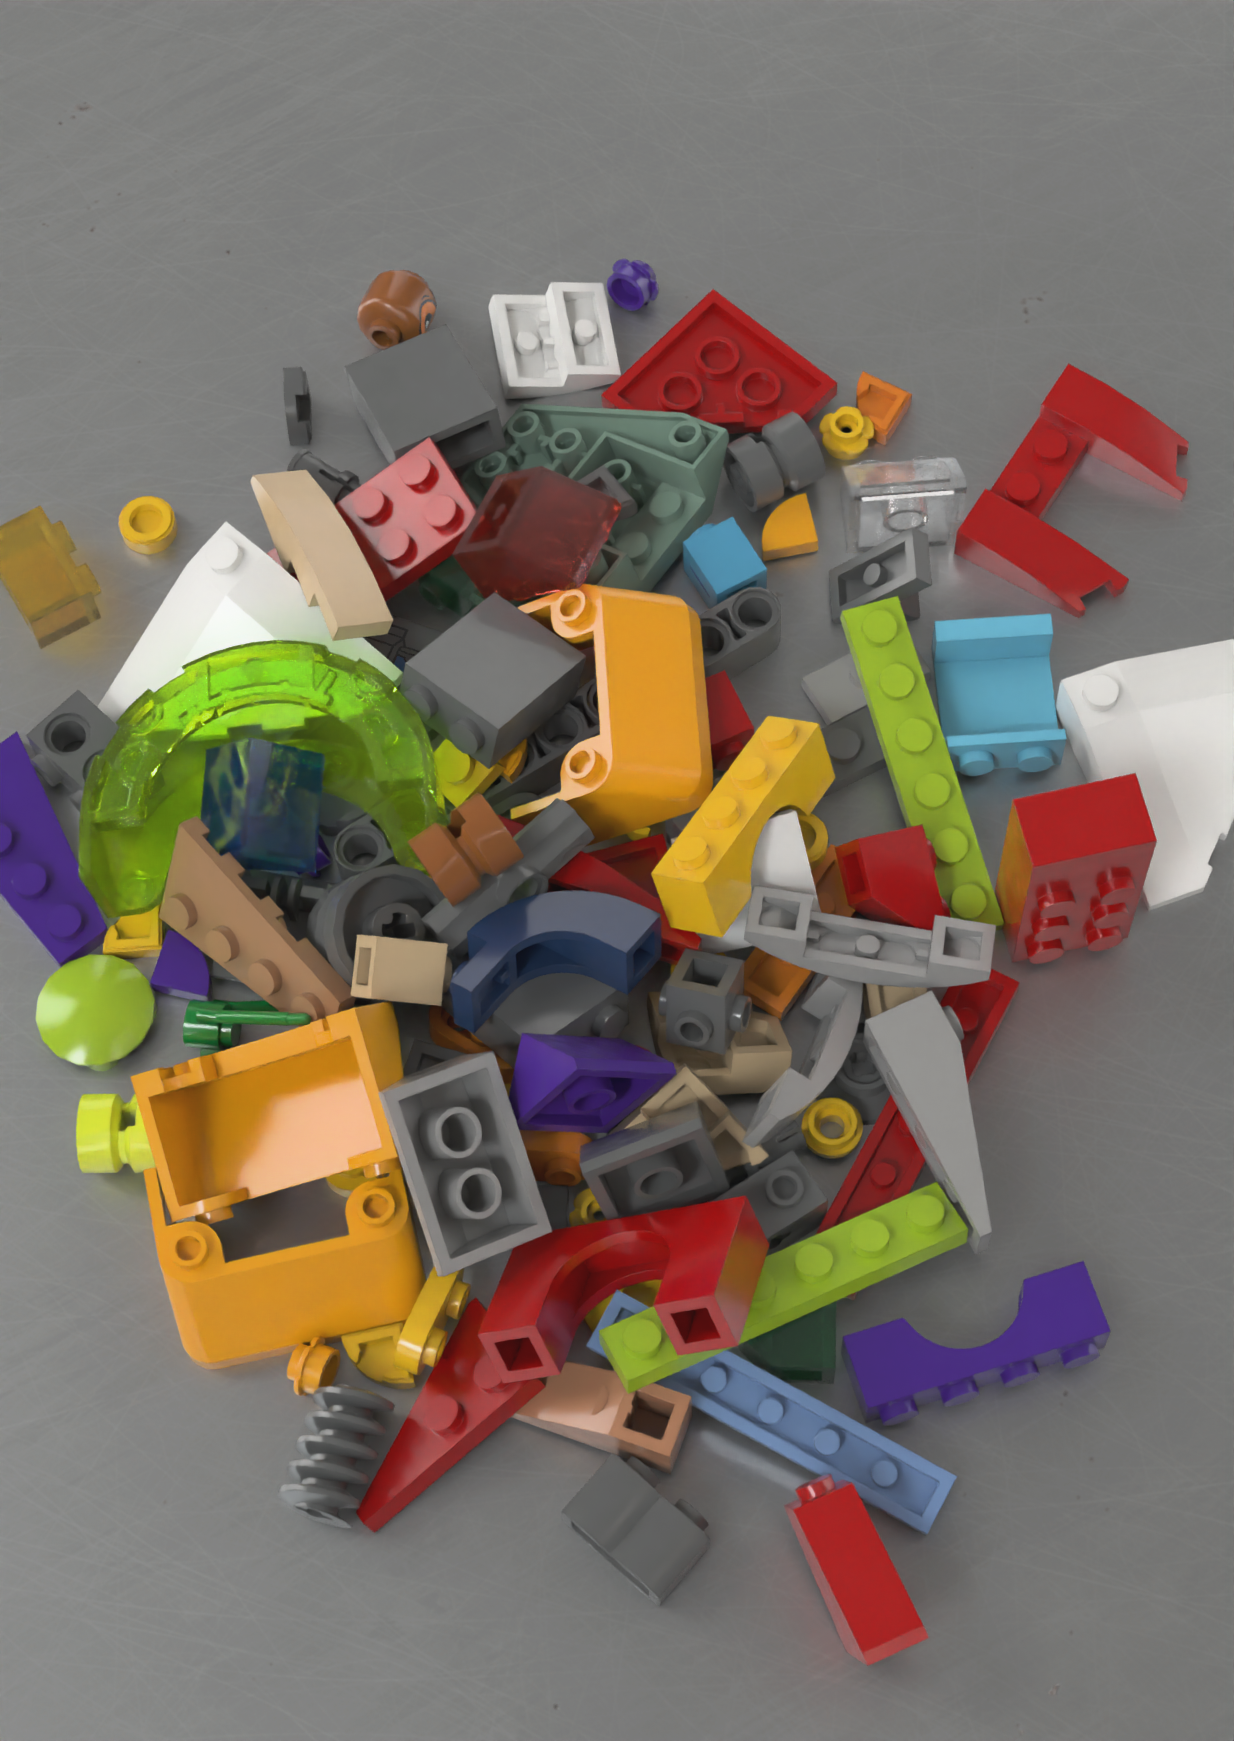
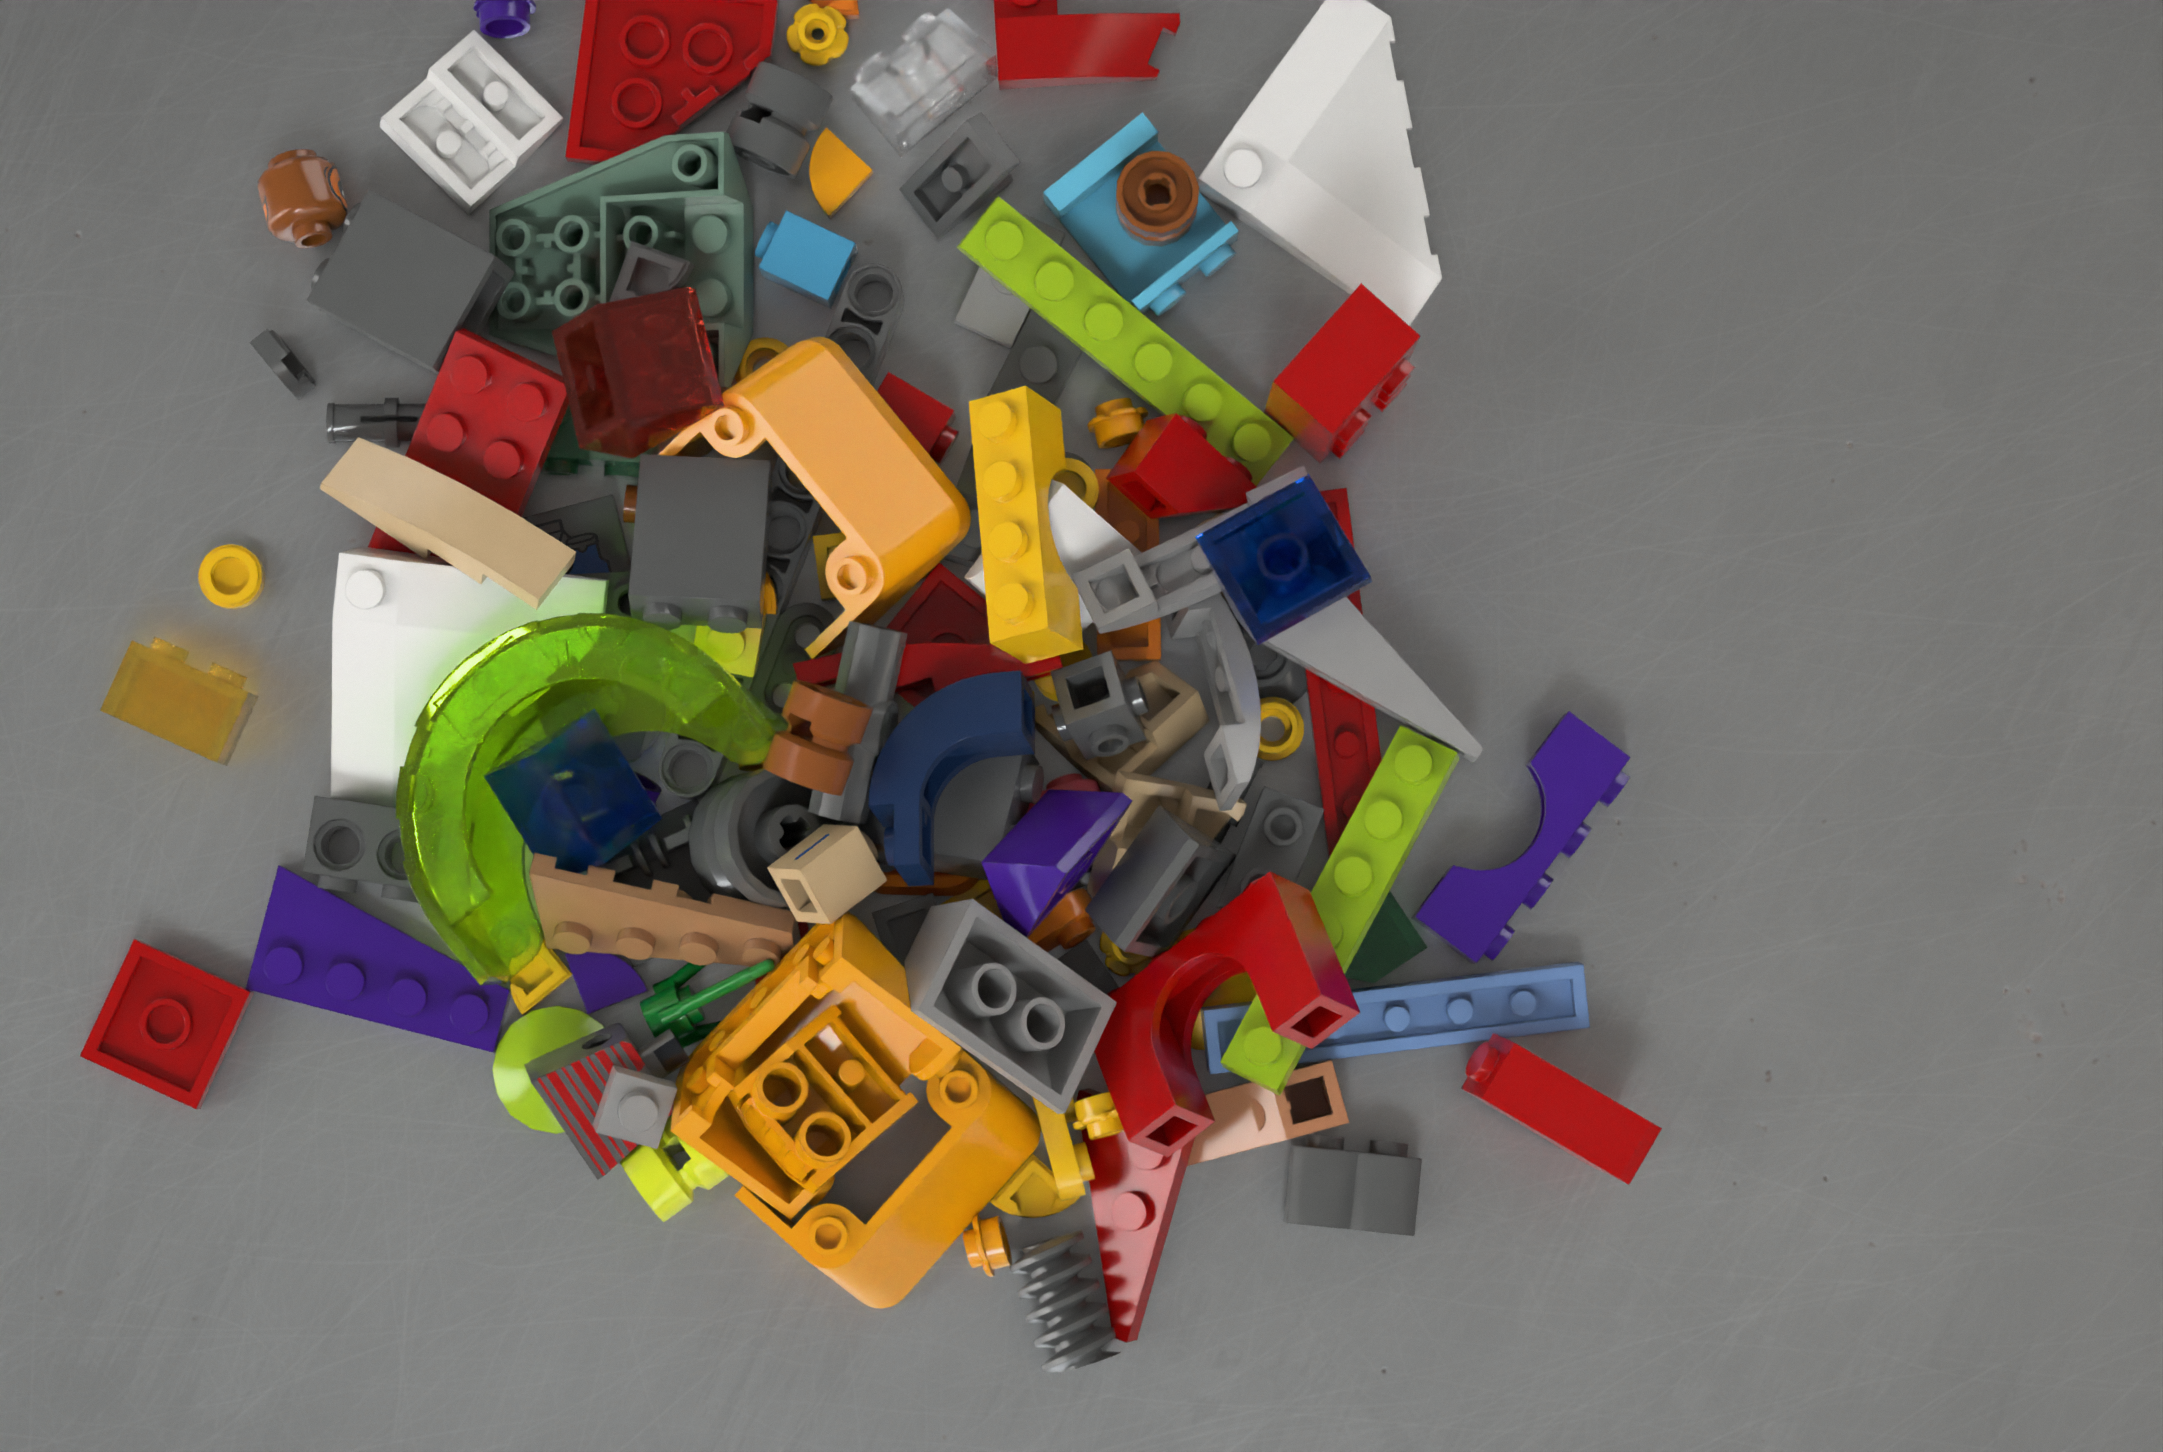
camera: 40 degrees left, 20 degrees up
none -> dark grey torso [524,1023,690,1180]
none -> light grey plate [593,1065,677,1149]
none -> light orange slope [728,1003,919,1194]
none -> yellow plate [1072,1092,1124,1140]
none -> light orange plate [1087,398,1148,449]
none -> dark orange wheel [1116,151,1199,247]
none -> clear blue slope [1195,474,1373,645]

